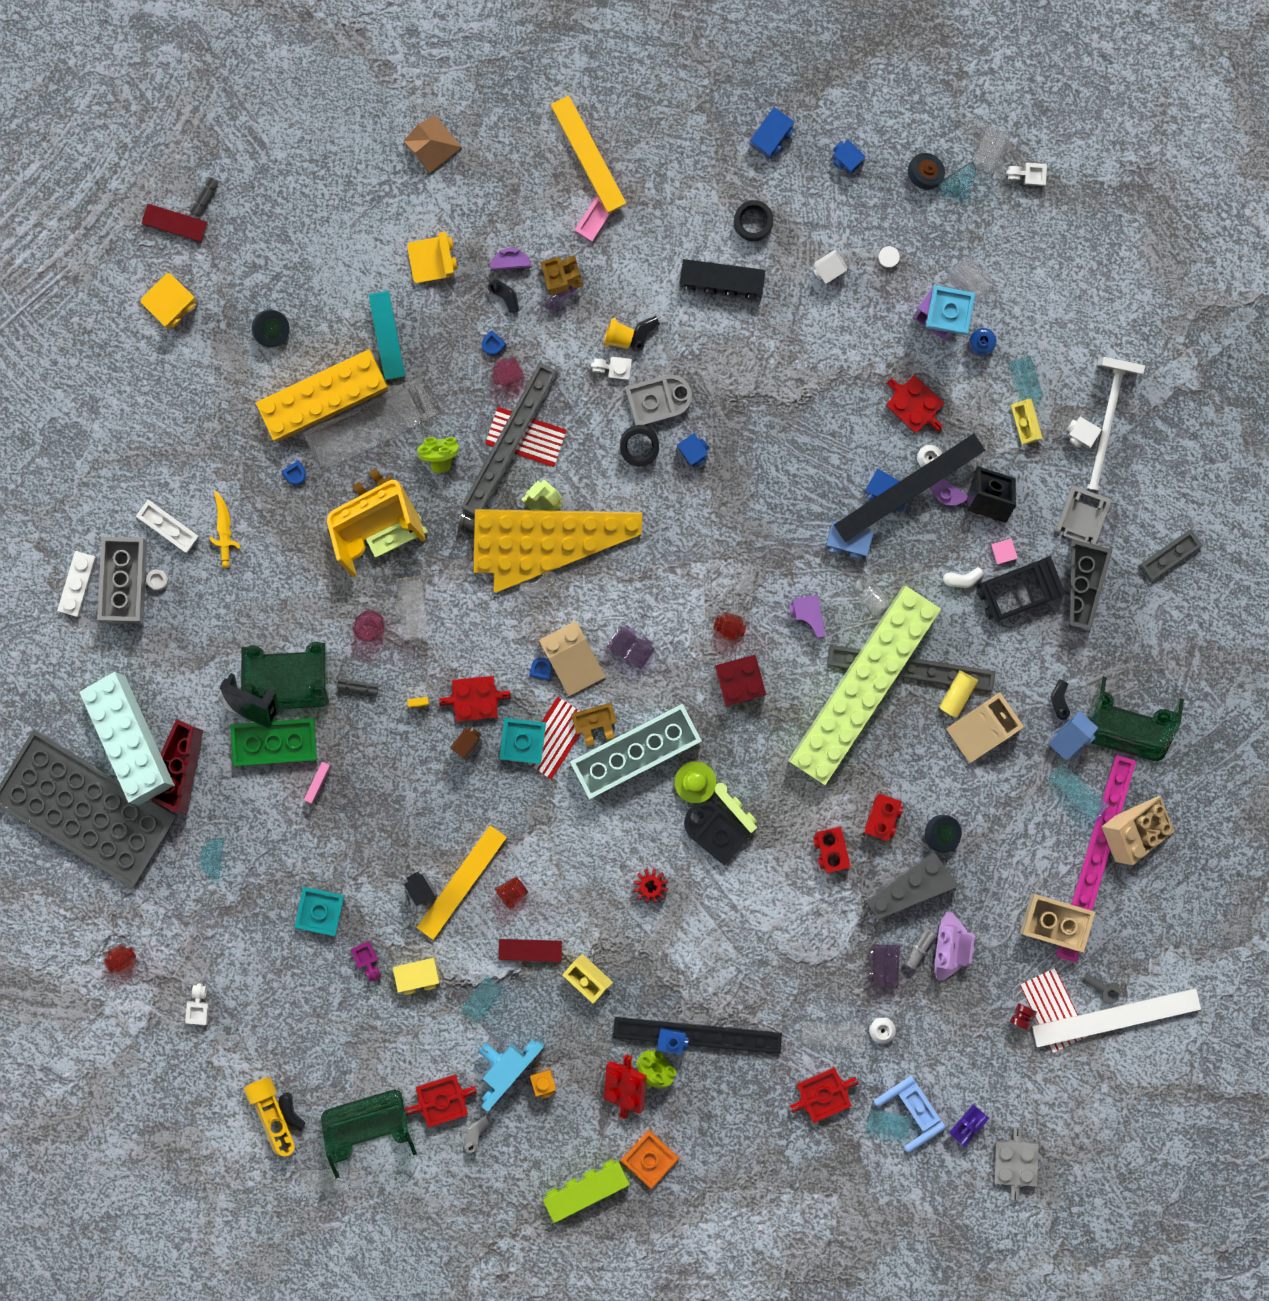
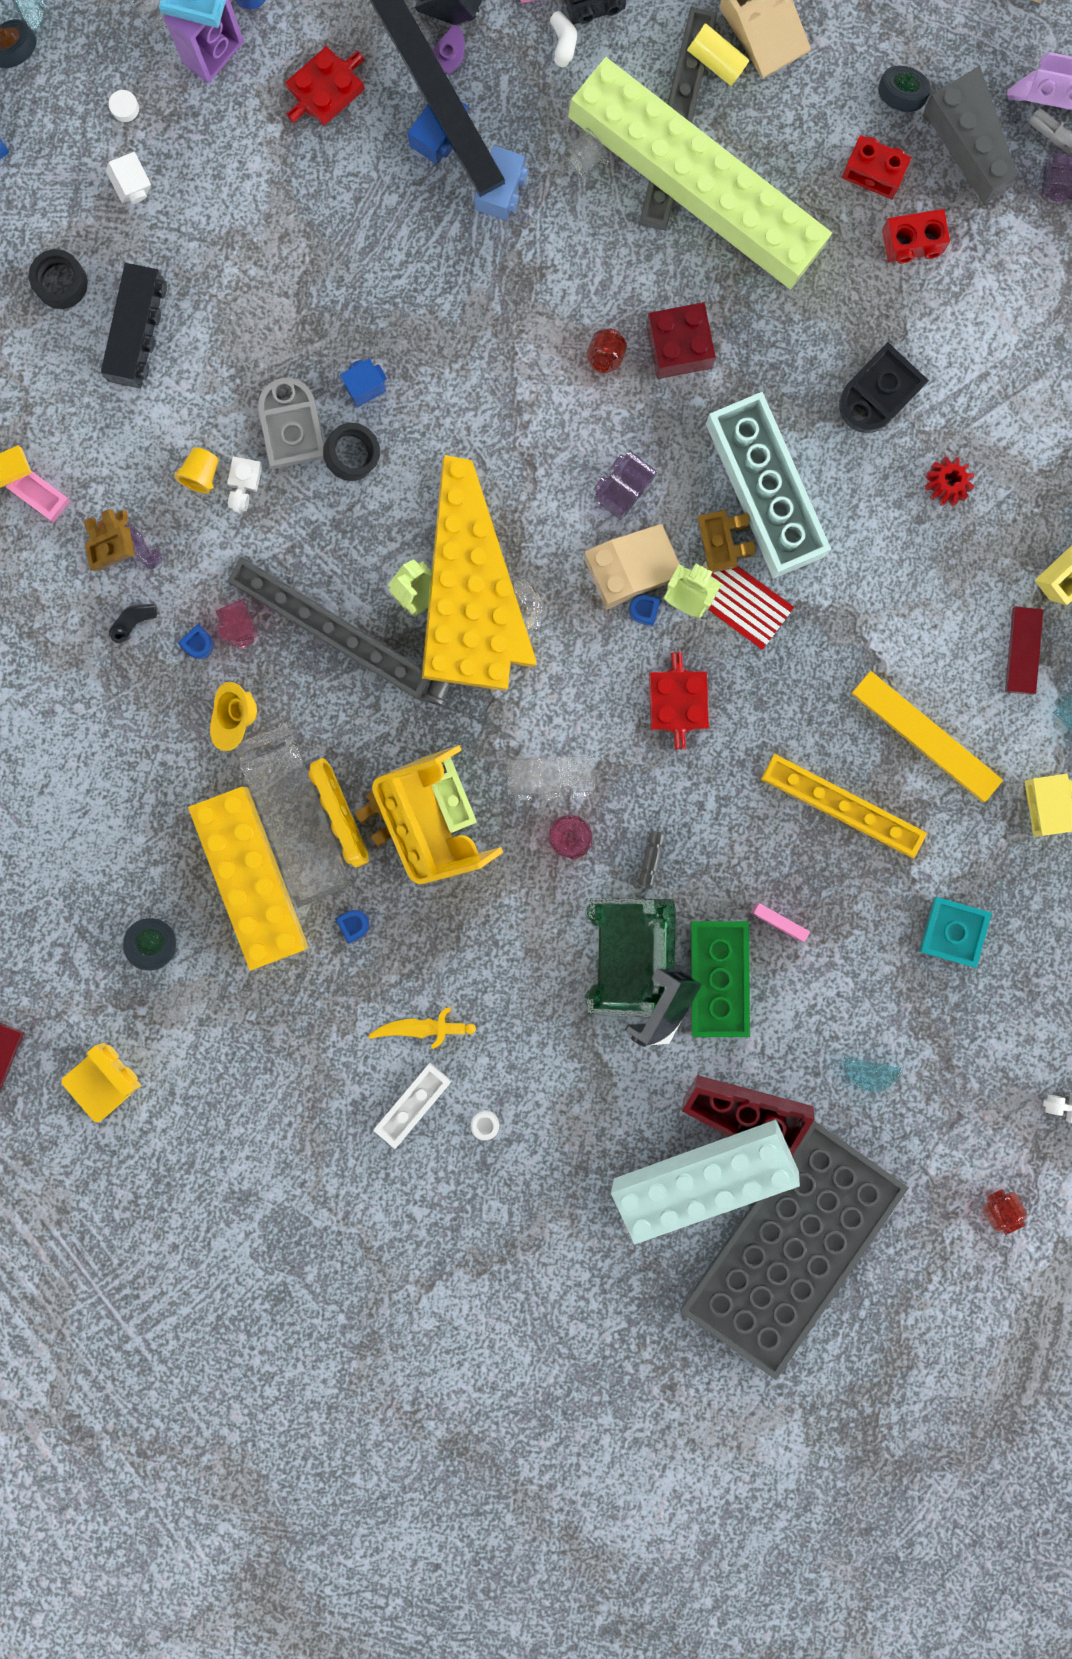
camera: 85 degrees left, 0 degrees up
white plate [57,551,97,617] -> none
light grey brick [97,537,147,624] -> none
magenta plate [350,941,382,982] -> none
teal slope [369,290,406,380] -> none
black brick [404,871,437,906] -> none
yellow bracket [407,232,458,283] -> none
yellow tile [407,697,430,708] -> none
lime plate [417,437,459,473] -> none
reddish brown brick [450,727,483,760] -> none
sticker [485,407,566,467] -> none
medium lavender plate [490,248,532,271] -> none
clear red piece [494,876,529,910] -> none
teal plate [499,718,546,764] -> none
black arm [630,315,660,351] -> none
lime plate [674,761,716,803] -> none
yellowish green plate [715,783,757,833] -> none
medium lavender arch [789,595,825,638] -> none
white plate [917,445,942,467] -> none
none -> yellow piece [210,682,257,751]
none -> yellow plate [308,758,369,868]
none -> yellowish green hair [663,563,722,618]
none -> yellow tile [760,754,927,859]

